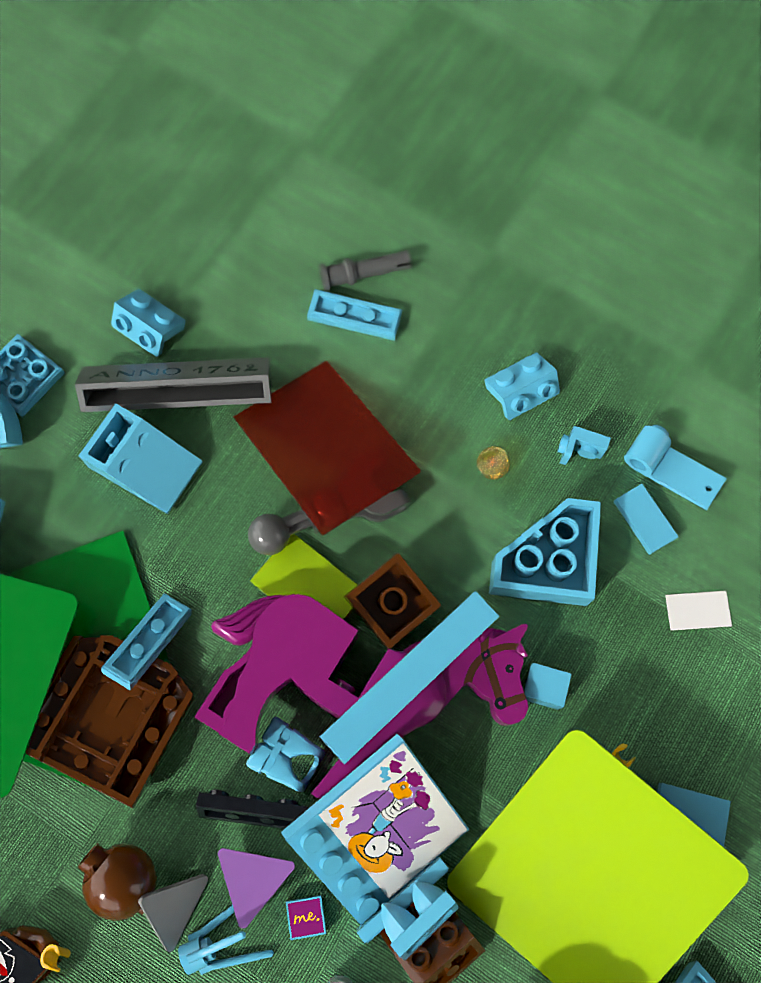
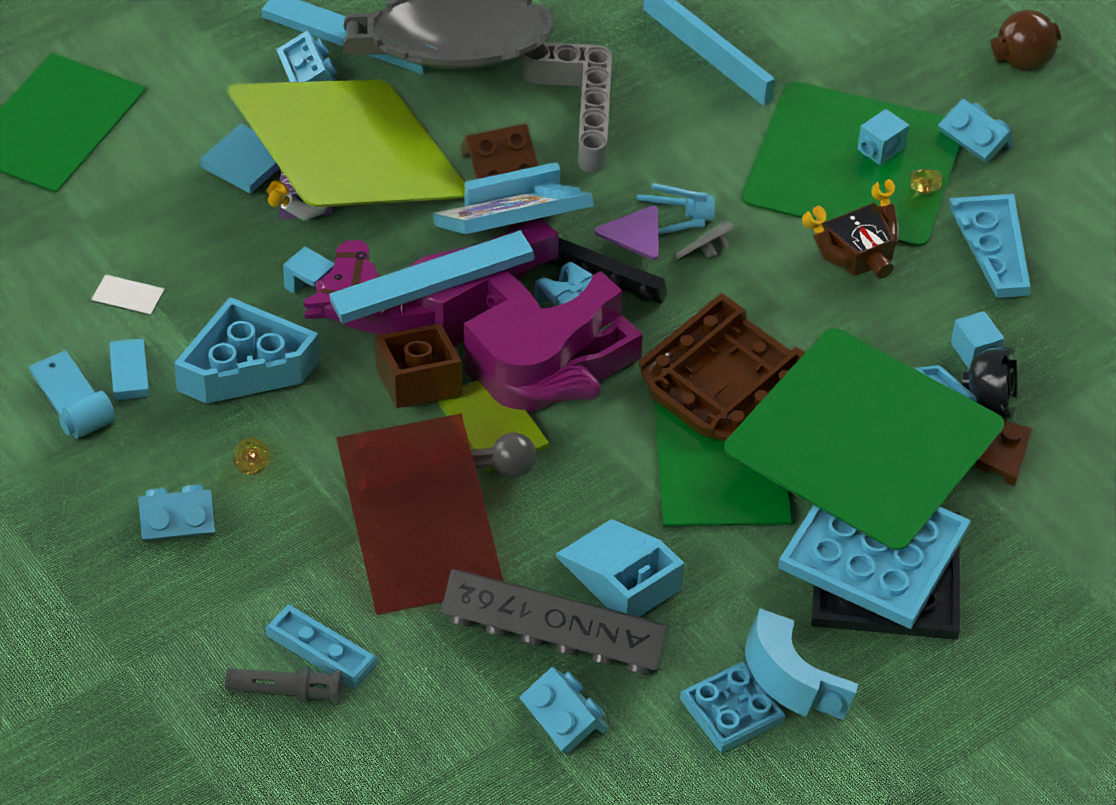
camera: 160 degrees left, 25 degrees down
reddish brown brick [77,843,157,921] -> none
medium azure tile [101,593,192,690] -> none
magenta tile [286,895,327,940] -> none
medium azure tile [381,882,459,960] -> none
medium azure bracket [557,426,611,465] -> none

